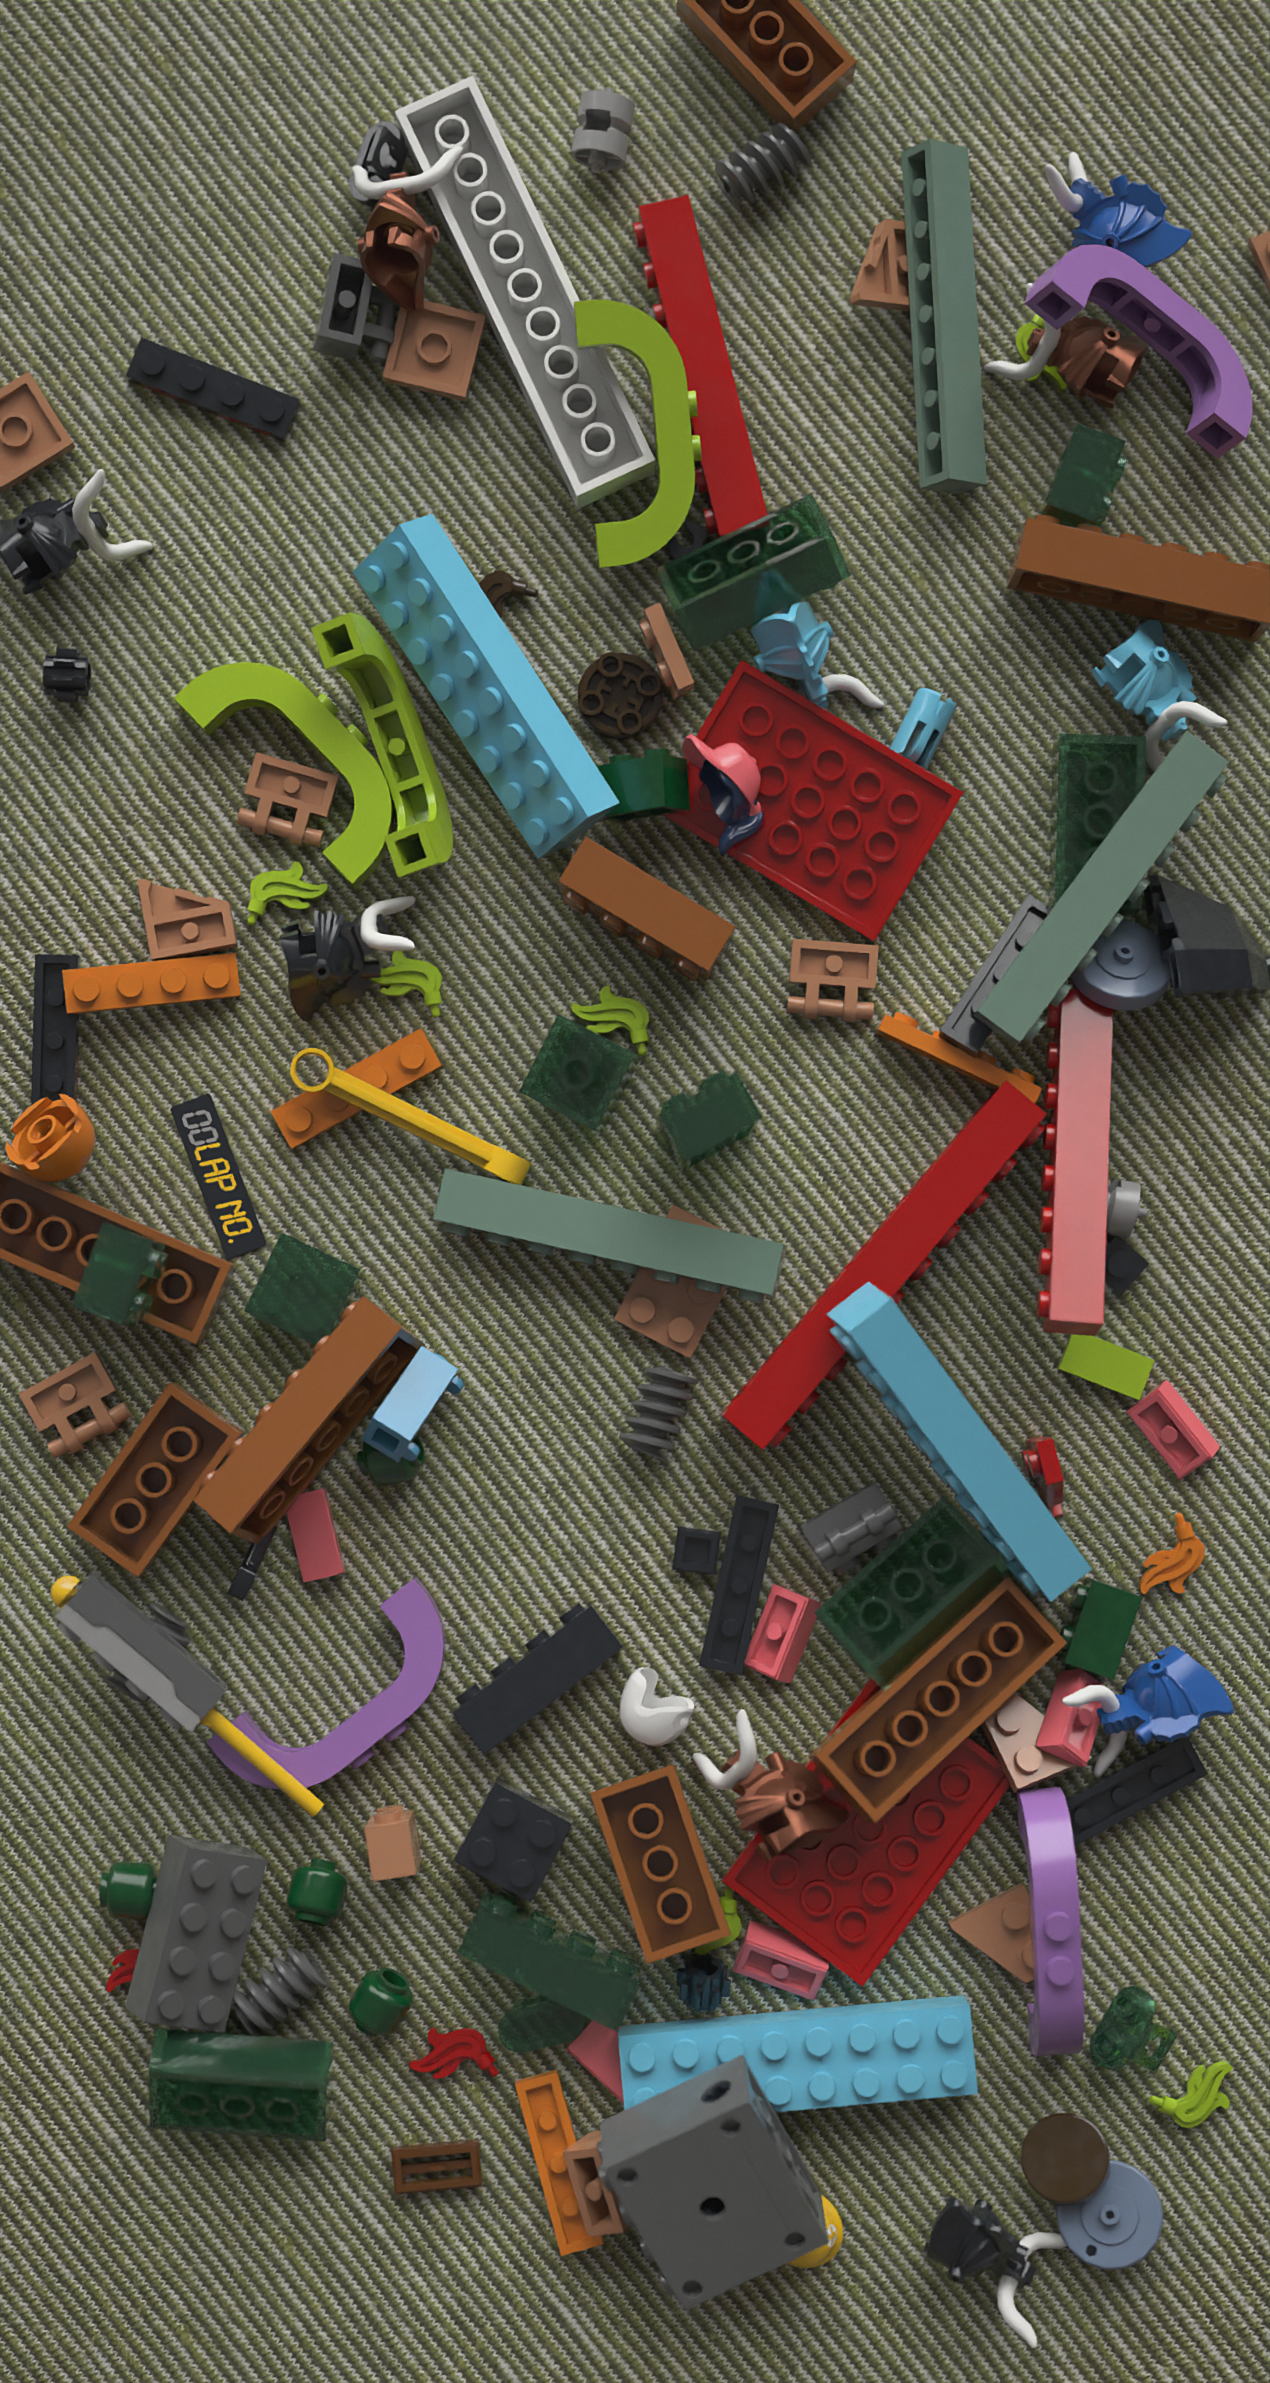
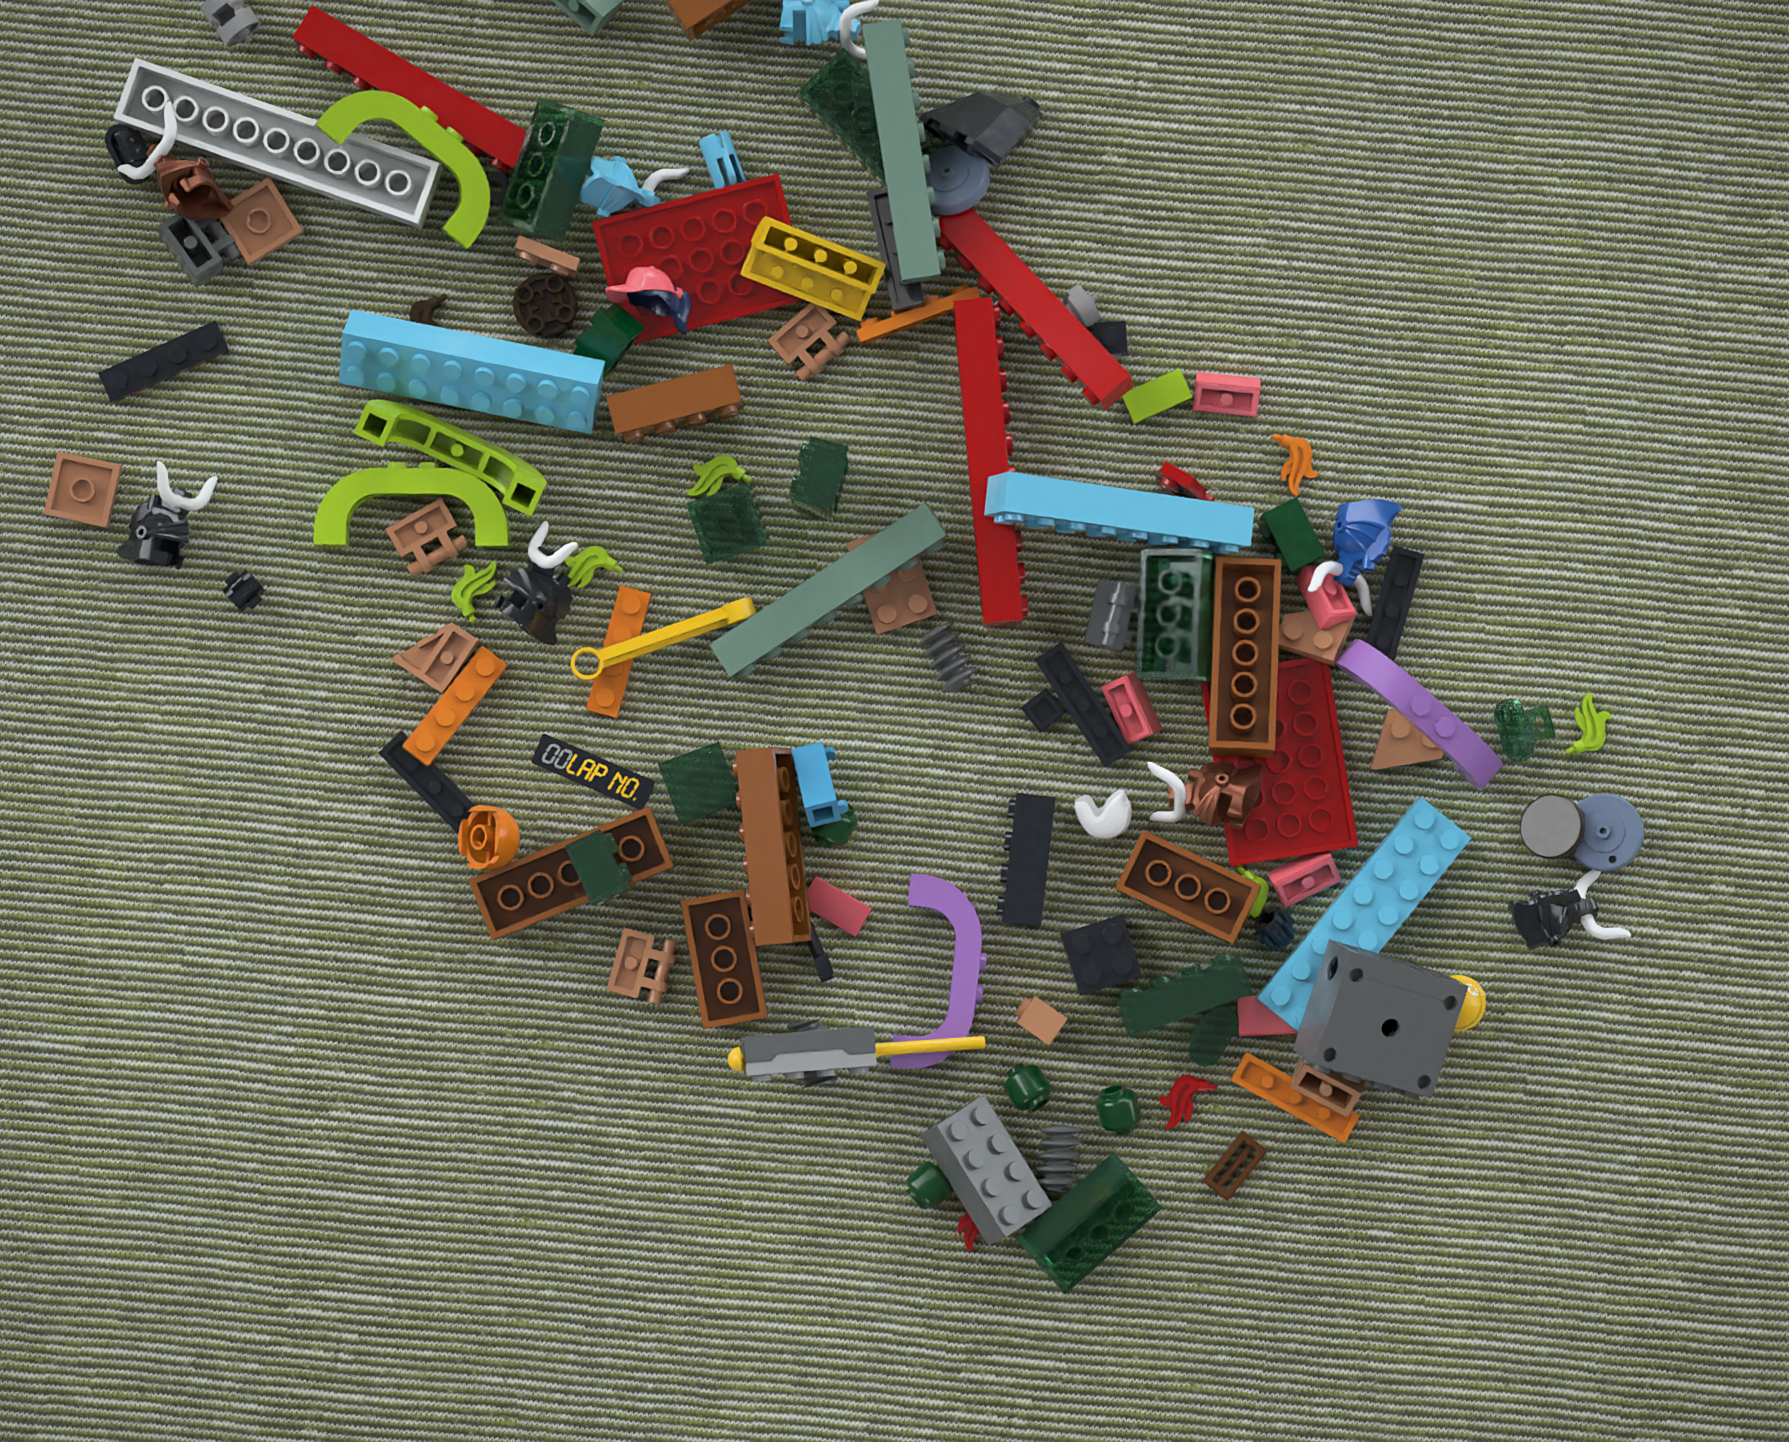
camera: 40 degrees left, 0 degrees up
none -> yellow brick [740,216,886,321]

